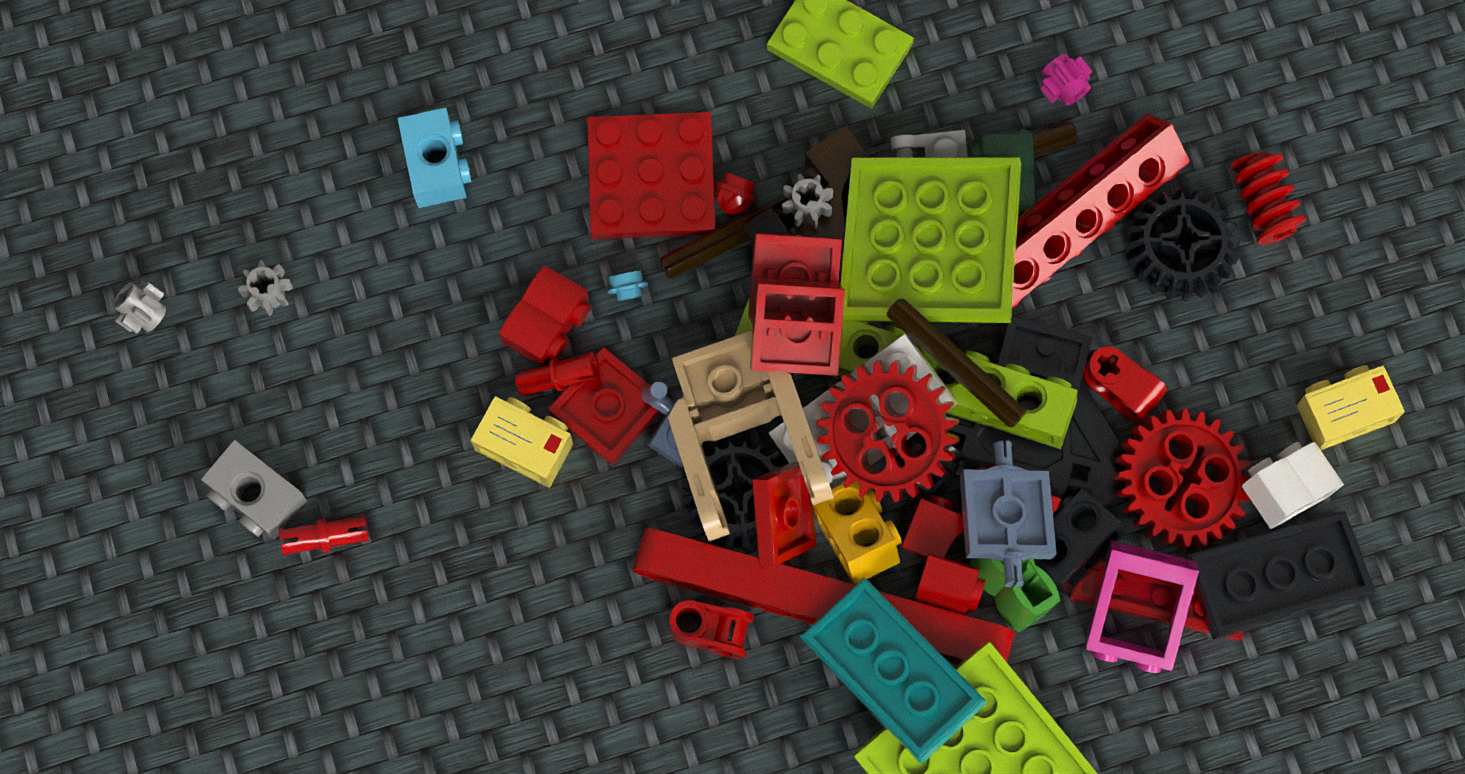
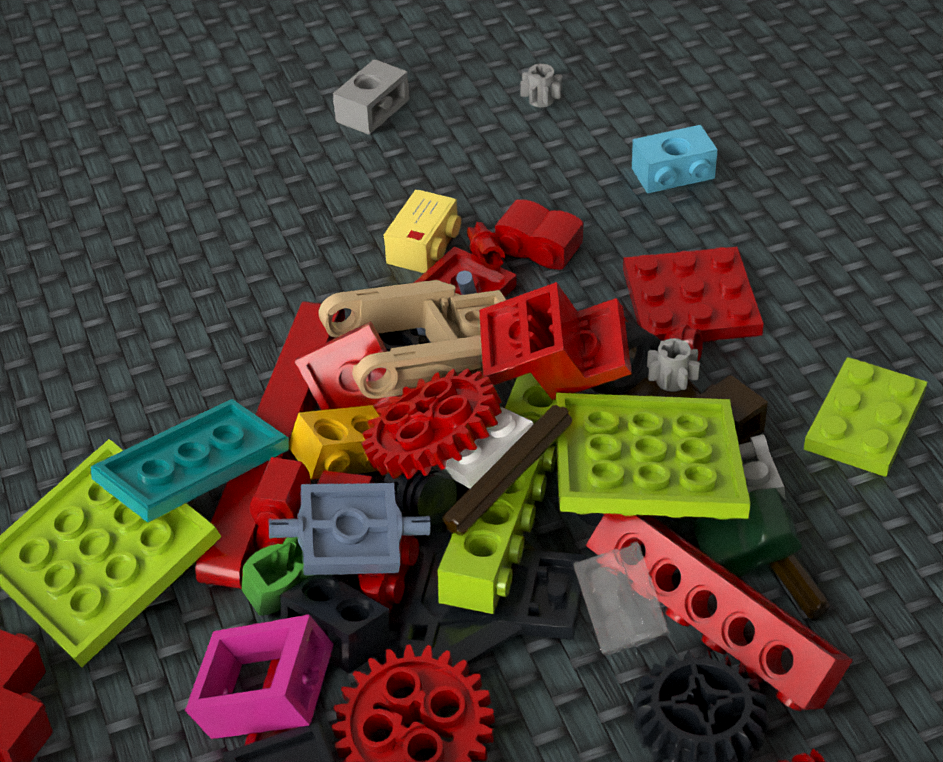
camera: 85 degrees right, 30 degrees down
light grey gear [113,280,166,334] -> none
red pin [279,514,369,556] -> none
medium azure plate [607,271,648,301] -> none
red piece [669,600,755,659] -> none
dark pink gear [1040,54,1093,106] -> none
red piece [1083,346,1167,424] -> none
none -> clear plate [573,542,670,656]

